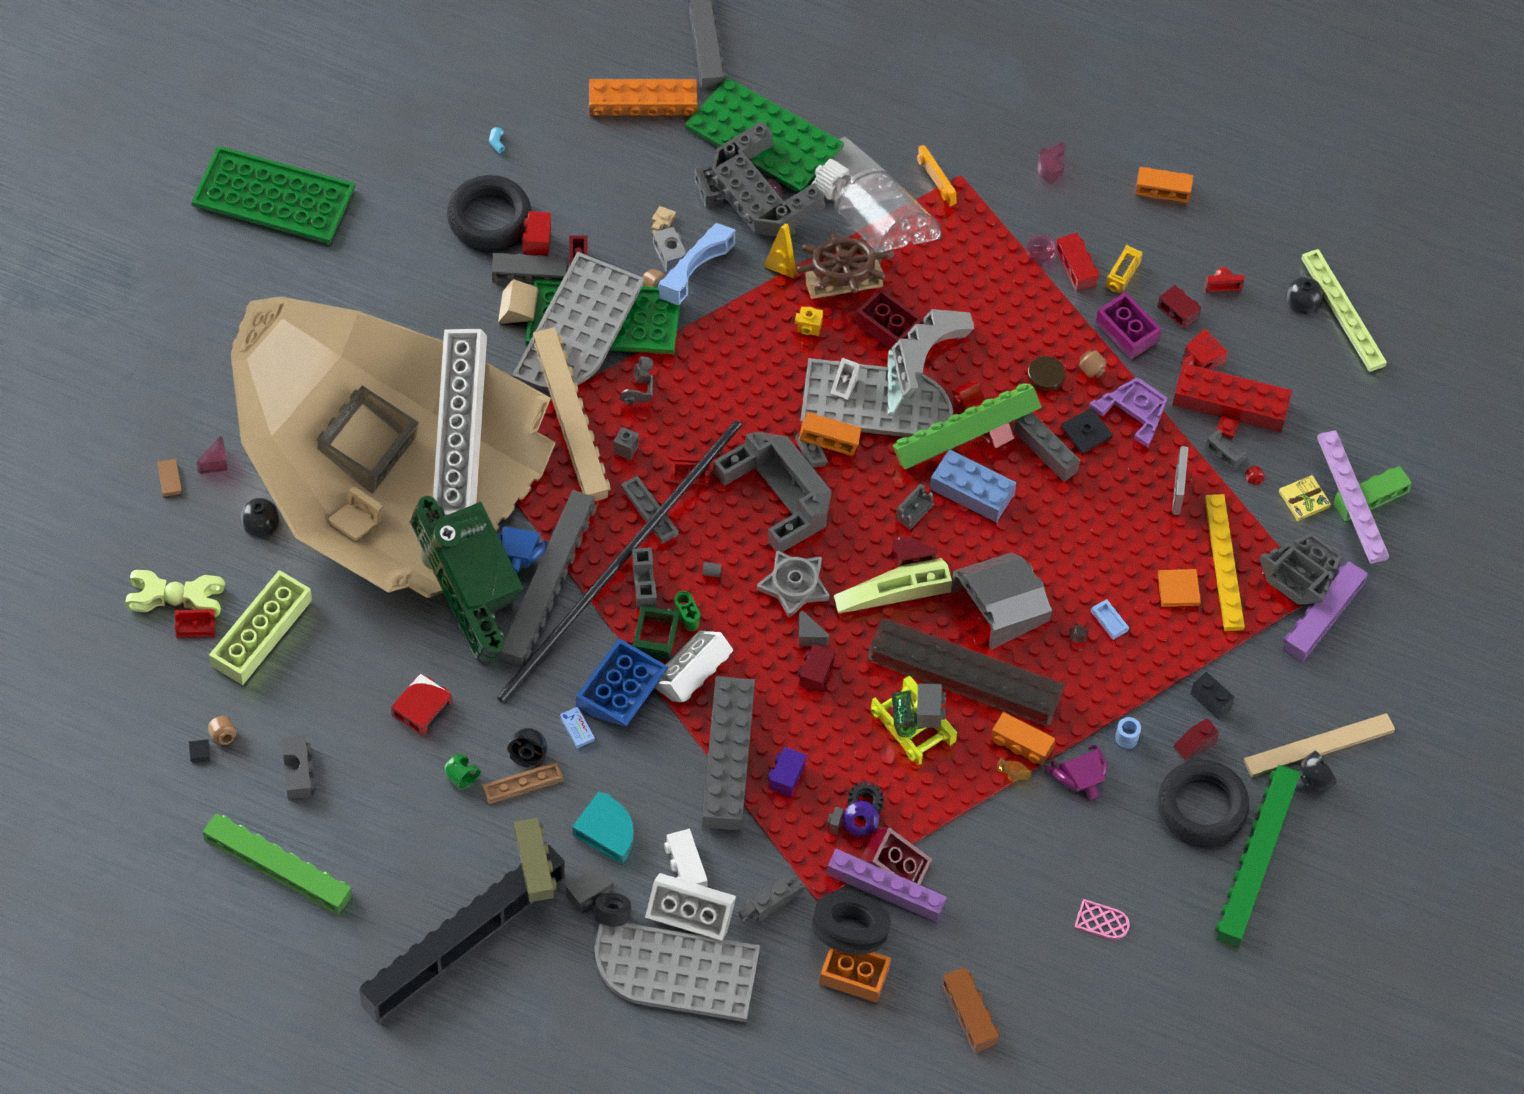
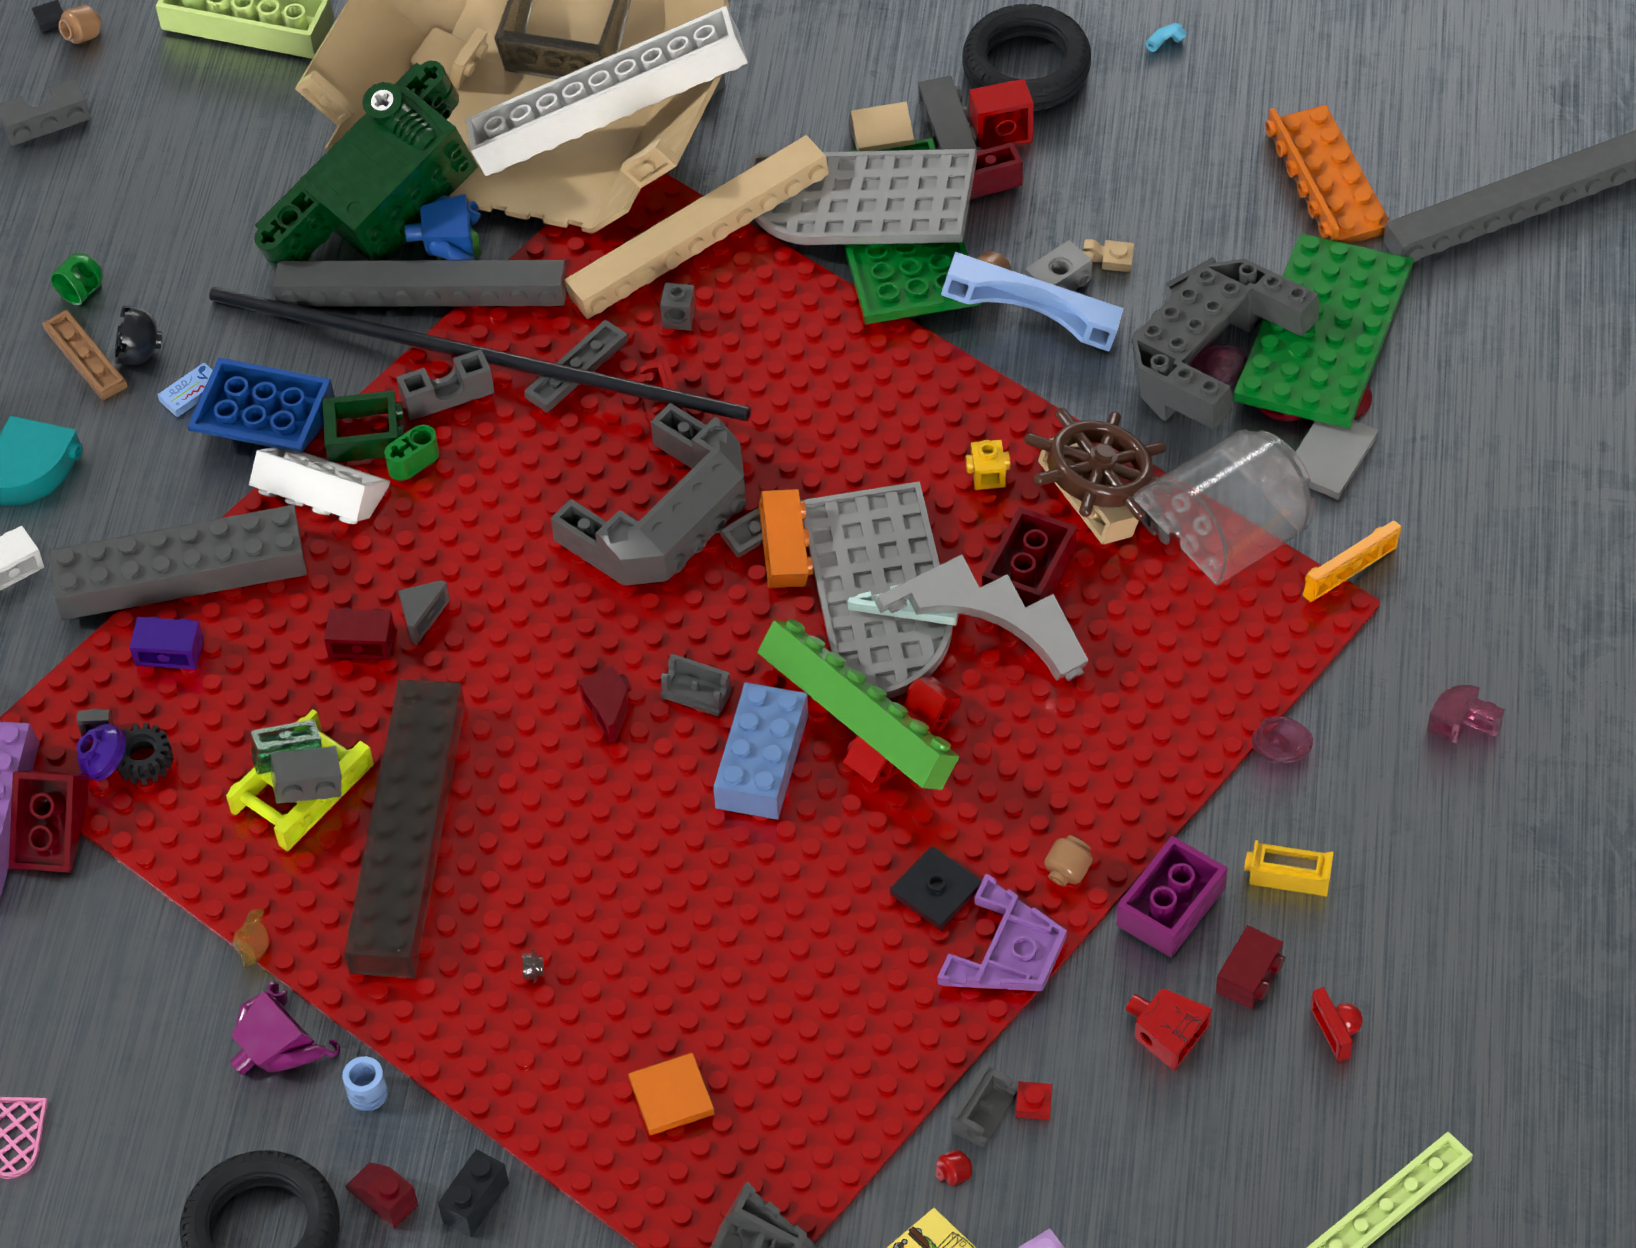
camera: 80 degrees right, 5 degrees down
red panel [391,674,452,737] -> none
dark grey piece [619,356,653,404] -> none
dark grey hinge [703,562,721,577] -> none
light grey plate [757,551,830,617] -> none
yellow wing [764,223,797,278] -> none
white brick [811,158,852,202] -> none
white slope [830,358,860,400] -> none
yellowish green wedge [834,558,952,614] -> none
dark grey windscreen [951,553,1052,649] -> none
orange brick [991,712,1055,766] -> none
dark grey brick [1014,412,1080,482] -> none
dark brown tile [1027,356,1065,391] -> none
red brick [1055,233,1100,292] -> none
light blue tile [1091,599,1129,640] -> none
orange brick [1135,167,1193,203] -> none
red brick [1172,363,1292,432] -> none
light grey tile [1172,446,1188,515] -> none
yellow plate [1205,494,1244,631] -> none
black cylinder [1286,277,1323,314] -> none

